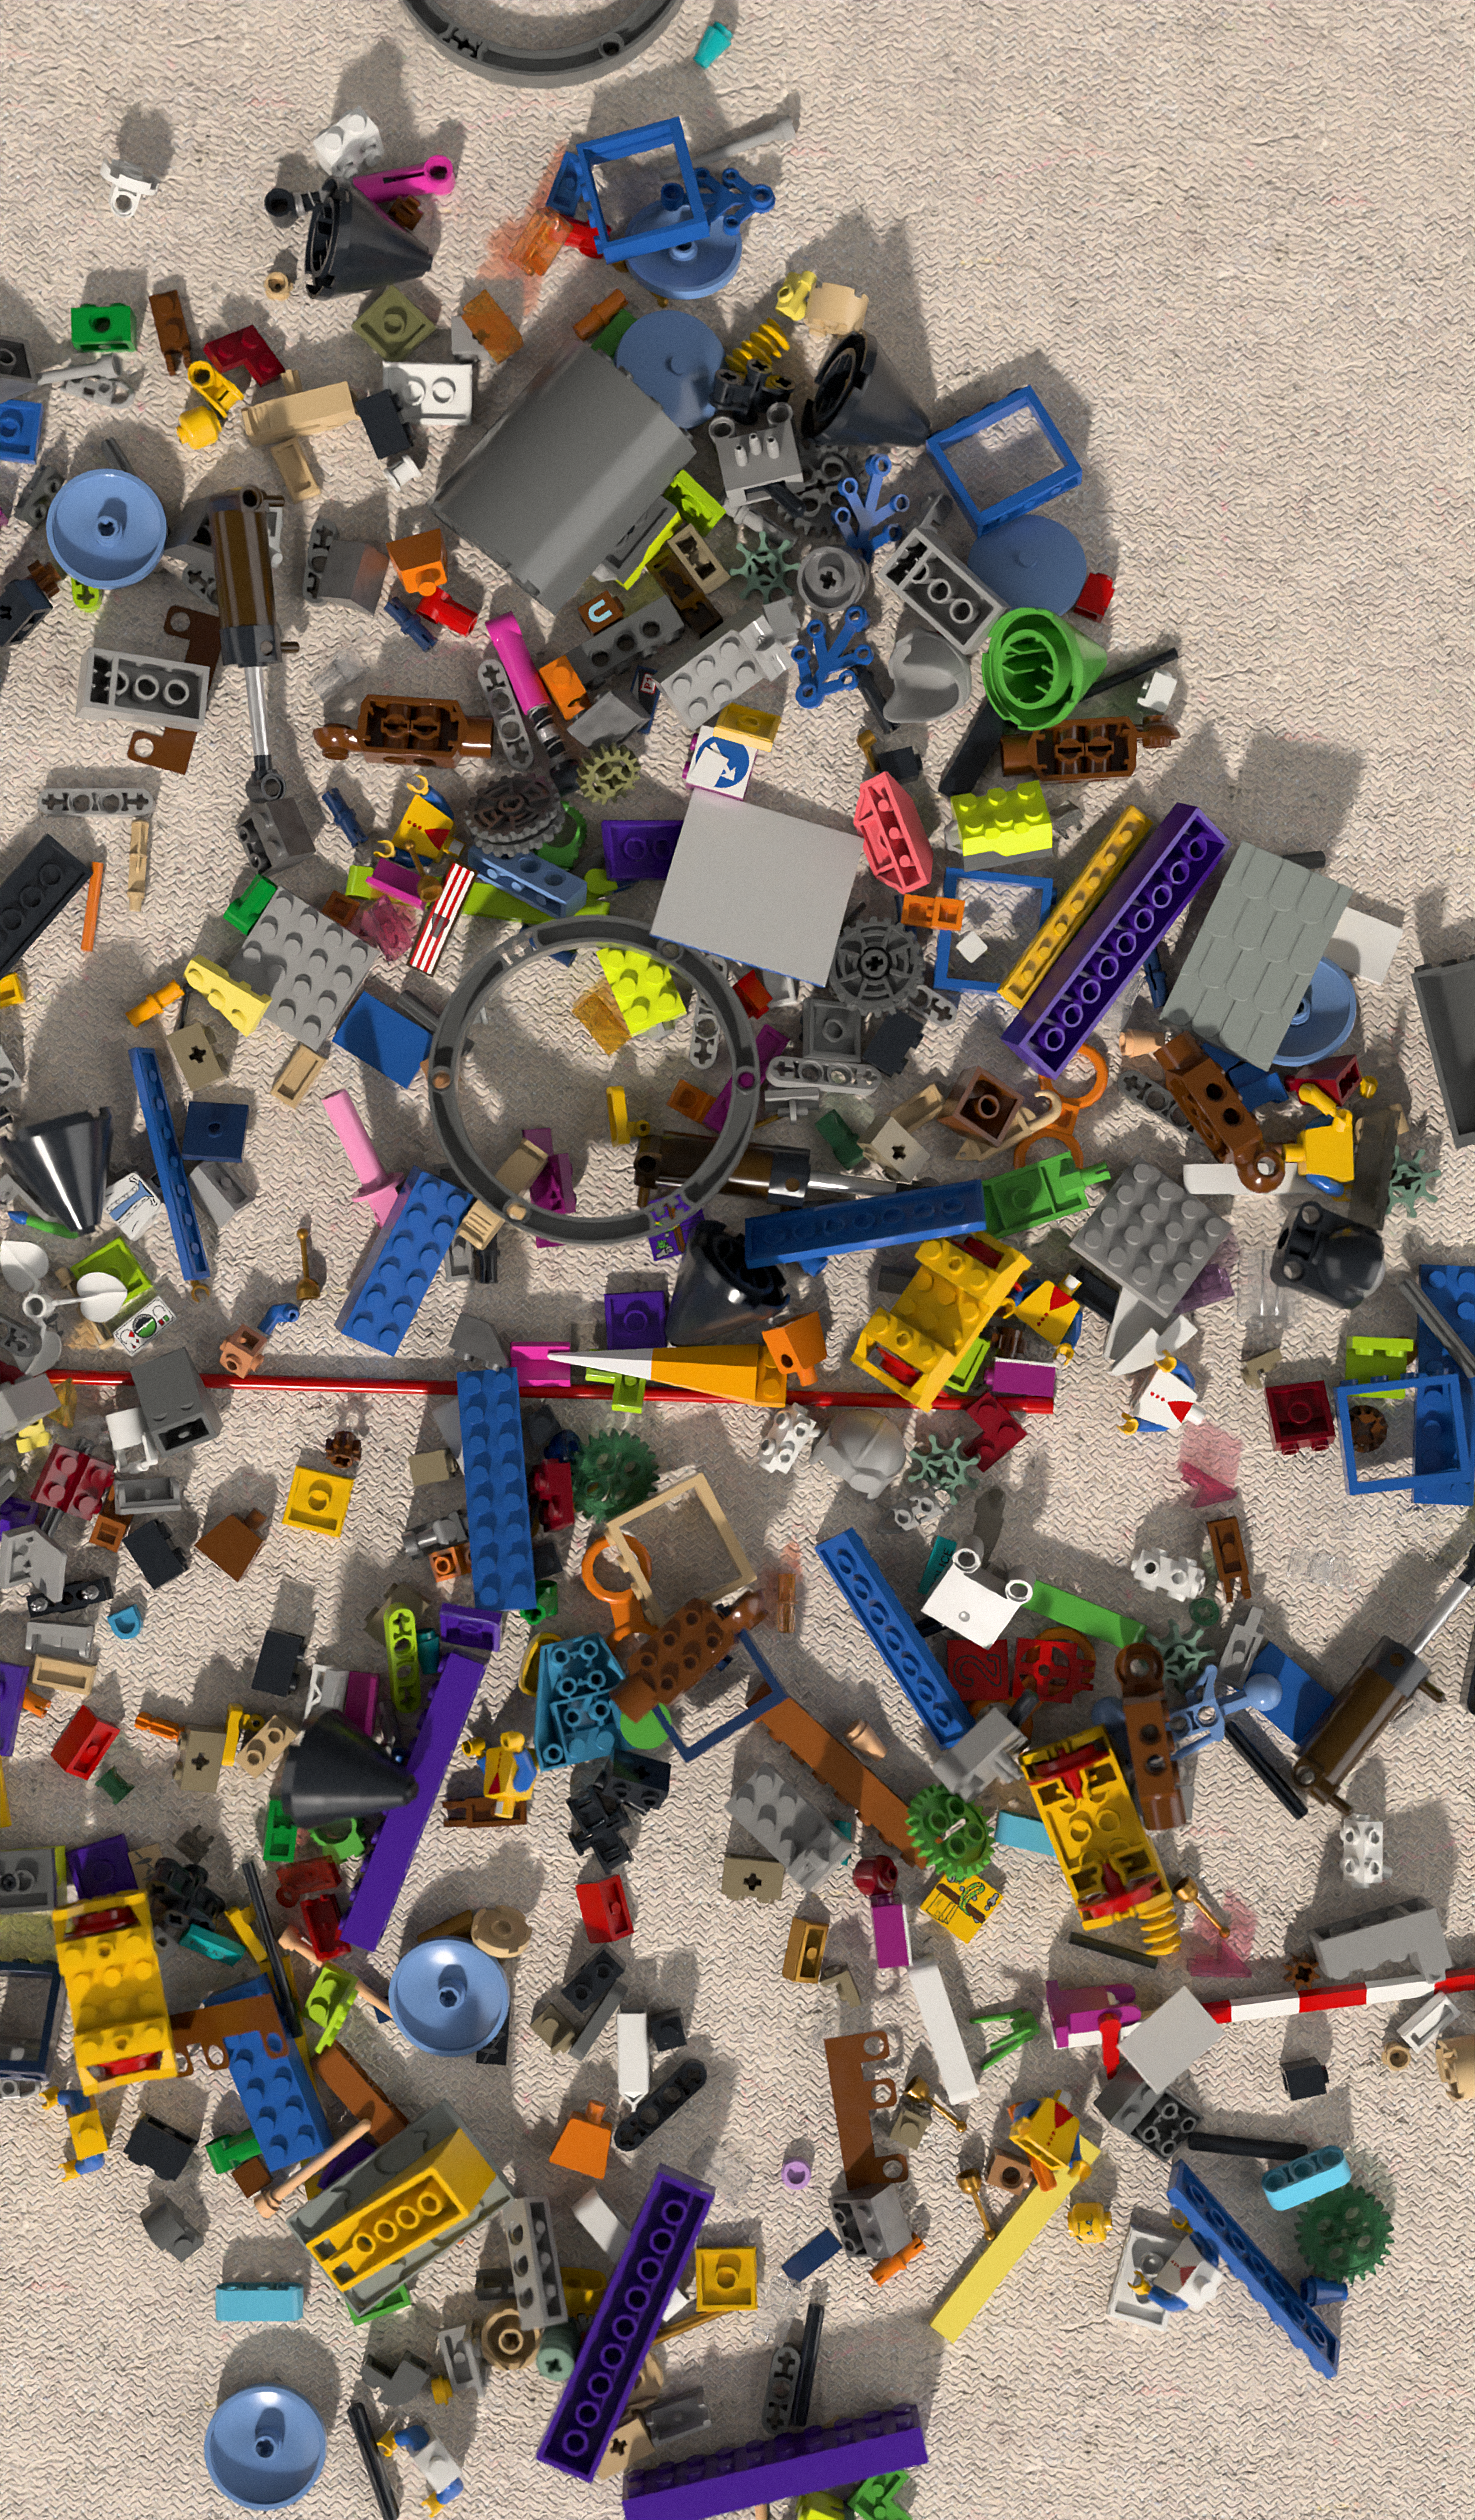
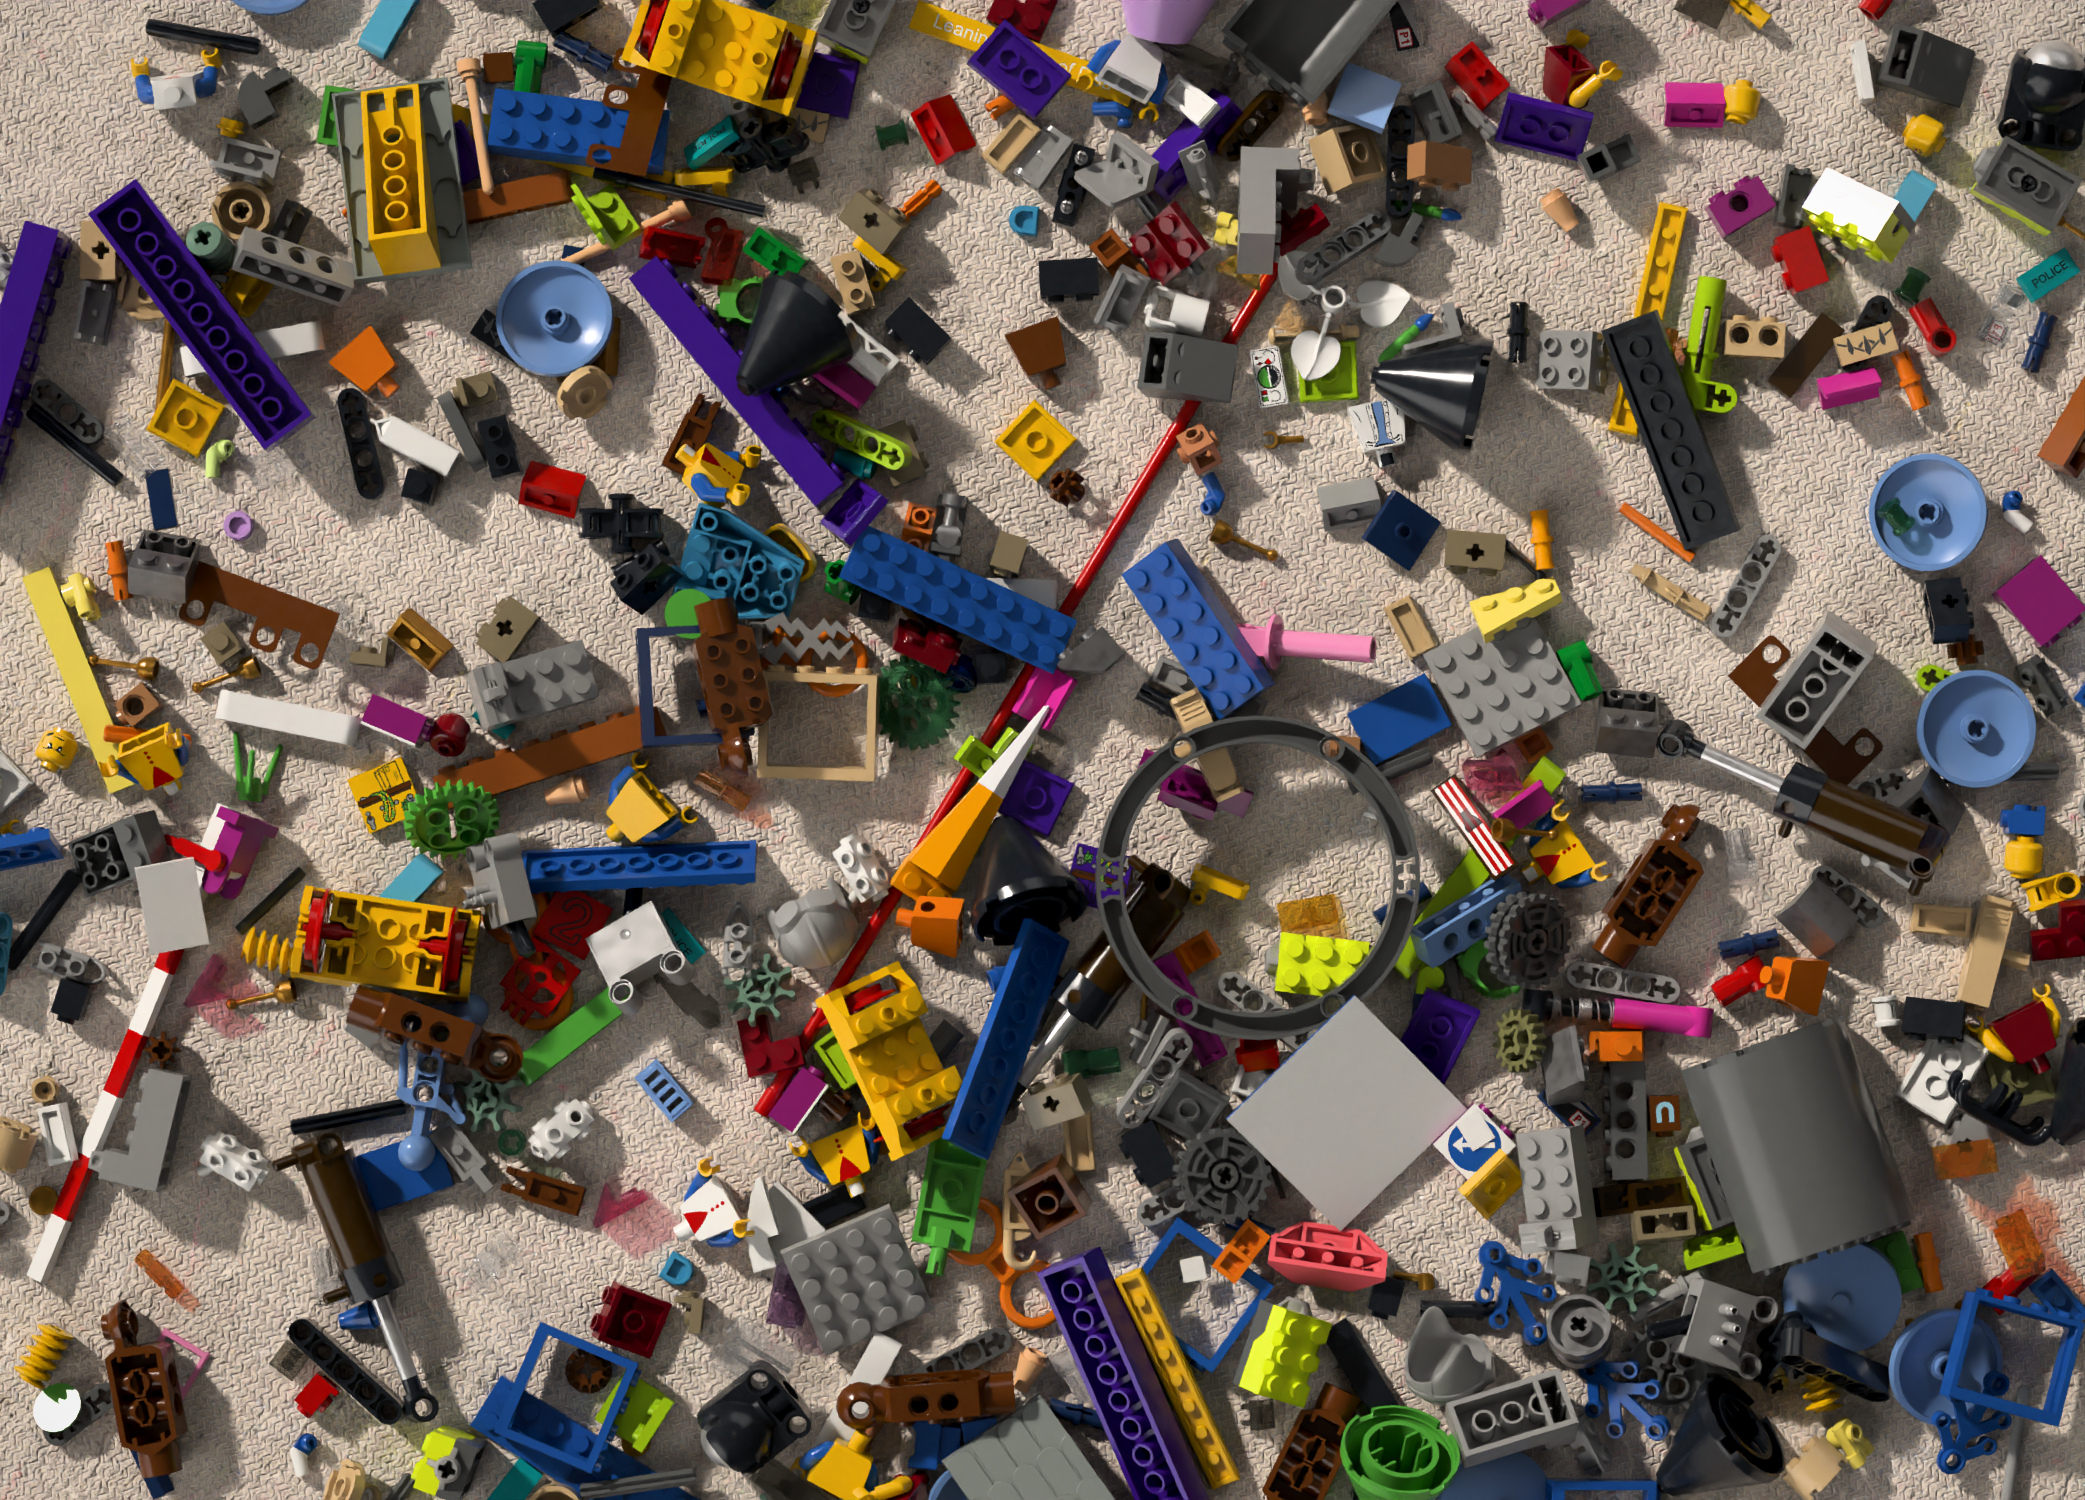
camera: 125 degrees right, 0 degrees up
blue tile [128,1047,210,1281] -> none
none -> light grey piece [32,940,107,985]
none -> light yellow plate [61,572,102,622]
none -> yellowish green arm [205,439,235,478]
none -> blue cone [338,1301,380,1331]
none -> dark blue pin [554,30,614,74]
none -> yellow torso [606,752,698,843]
none -> medium blue slope [635,1059,695,1122]
none -> dark azure tile [659,1250,694,1286]
none -> light grey piece [749,612,854,665]
none -> black beam [1780,1328,1890,1402]
none -> black piece [1947,1070,2053,1147]
none -> dark red torso [1967,984,2061,1074]
none -> blue brick [2000,804,2046,836]

